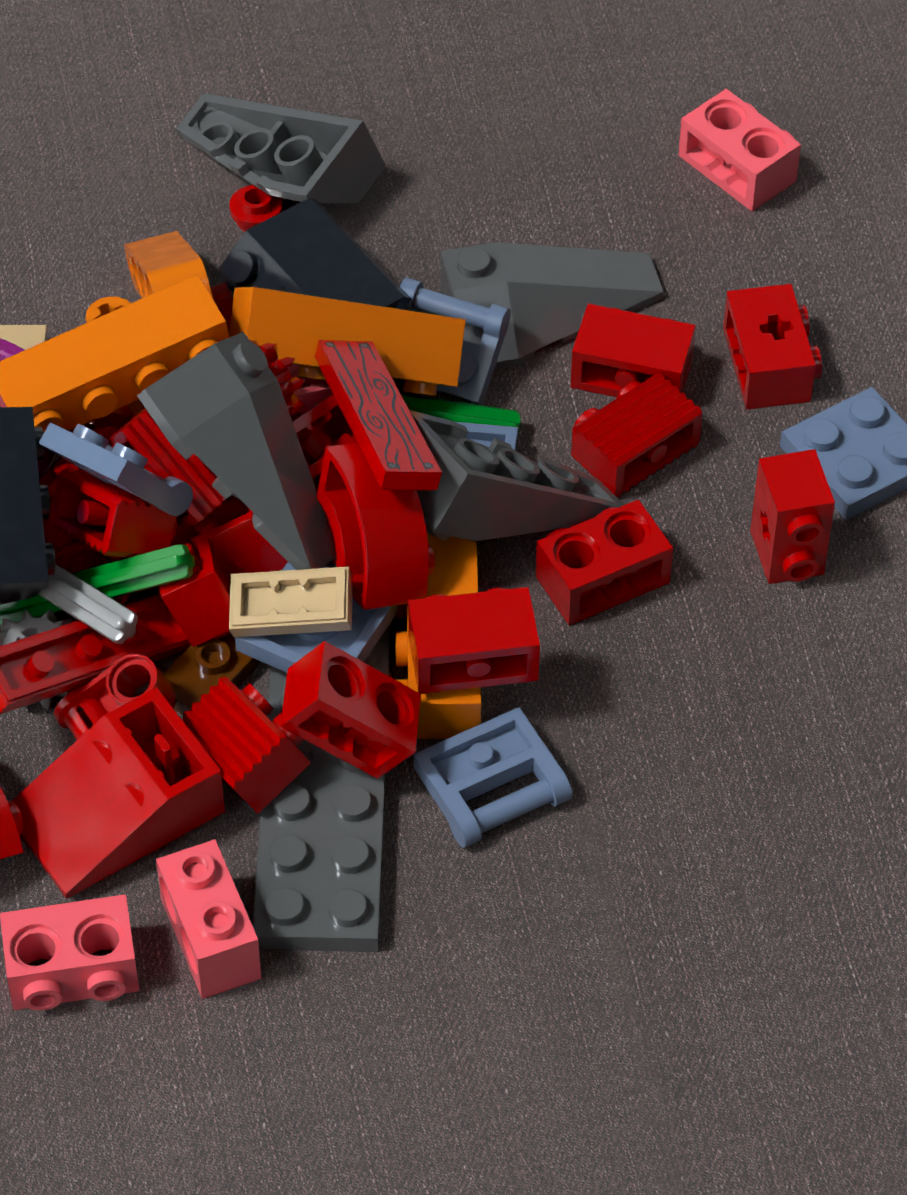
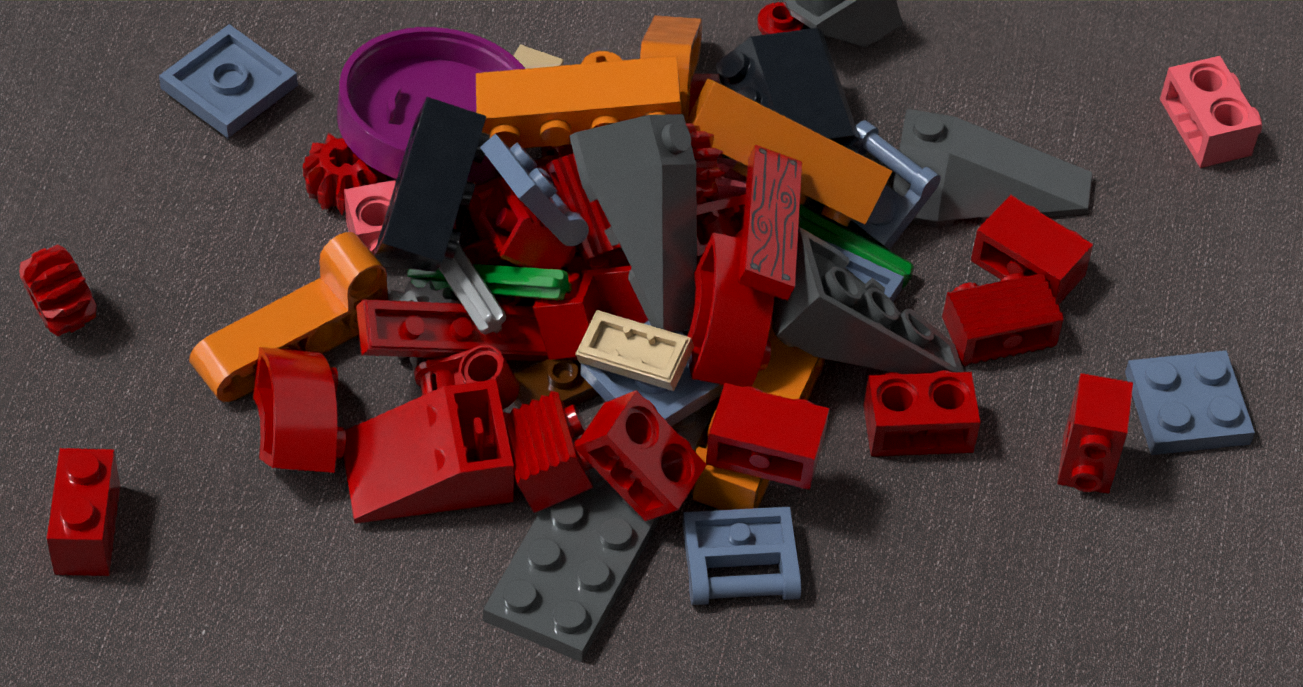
camera: 20 degrees right, 0 degrees up
coral brick [0,894,139,1011] -> none
coral brick [156,839,262,999] -> none
red brick [723,284,822,410] -> none

